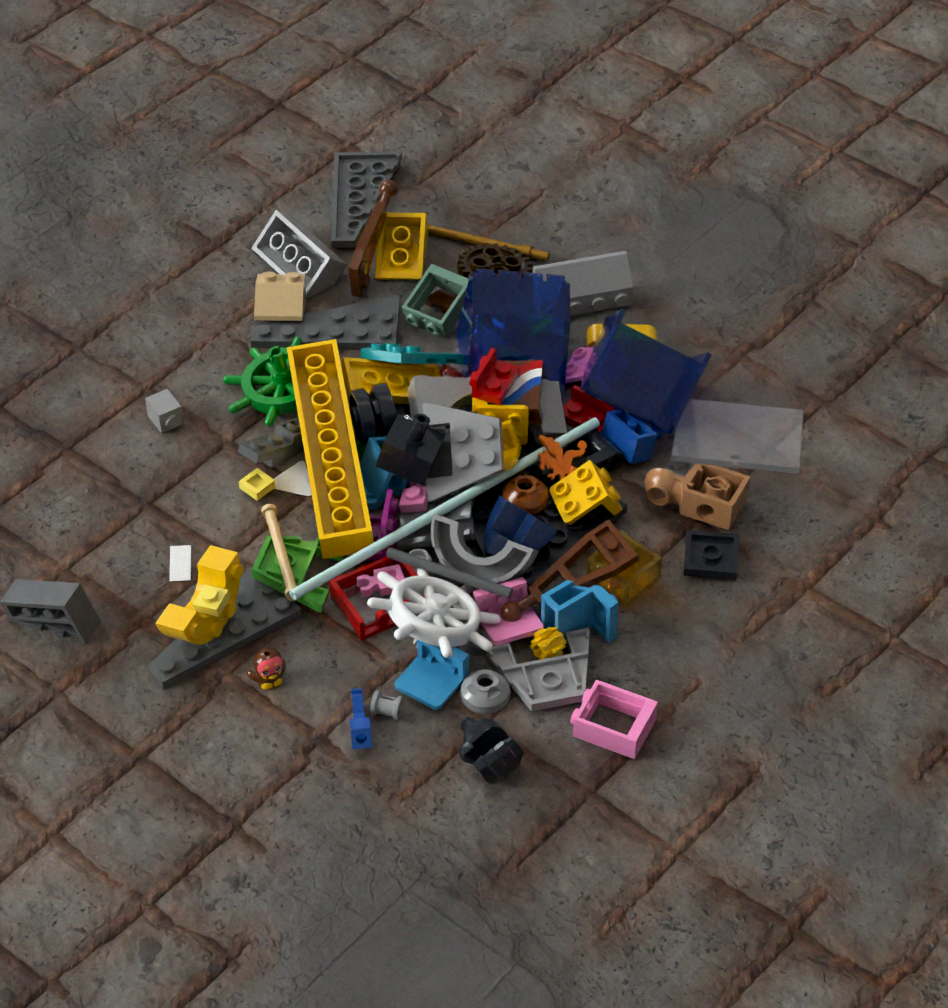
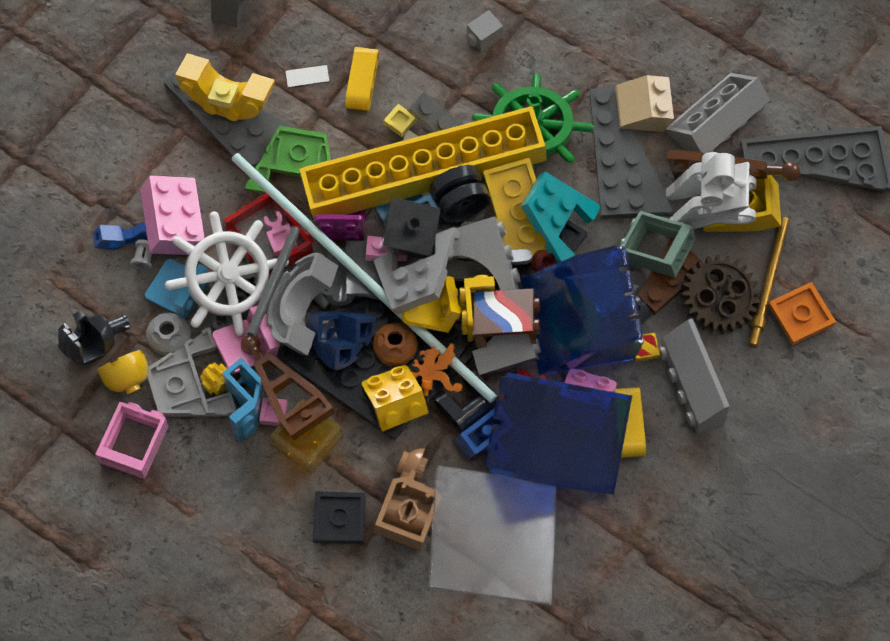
camera: 85 degrees right, 20 degrees up
animal [247,648,286,690] -> none
tan bar [261,504,300,601] -> none
red bracket [469,348,520,405] -> none
none -> yellow cylinder [97,350,149,395]
none -> bright pink brick [140,176,204,255]
none -> yellow beam [345,47,379,111]
none -> white piece [666,152,757,230]
none -> orange plate [768,282,836,346]

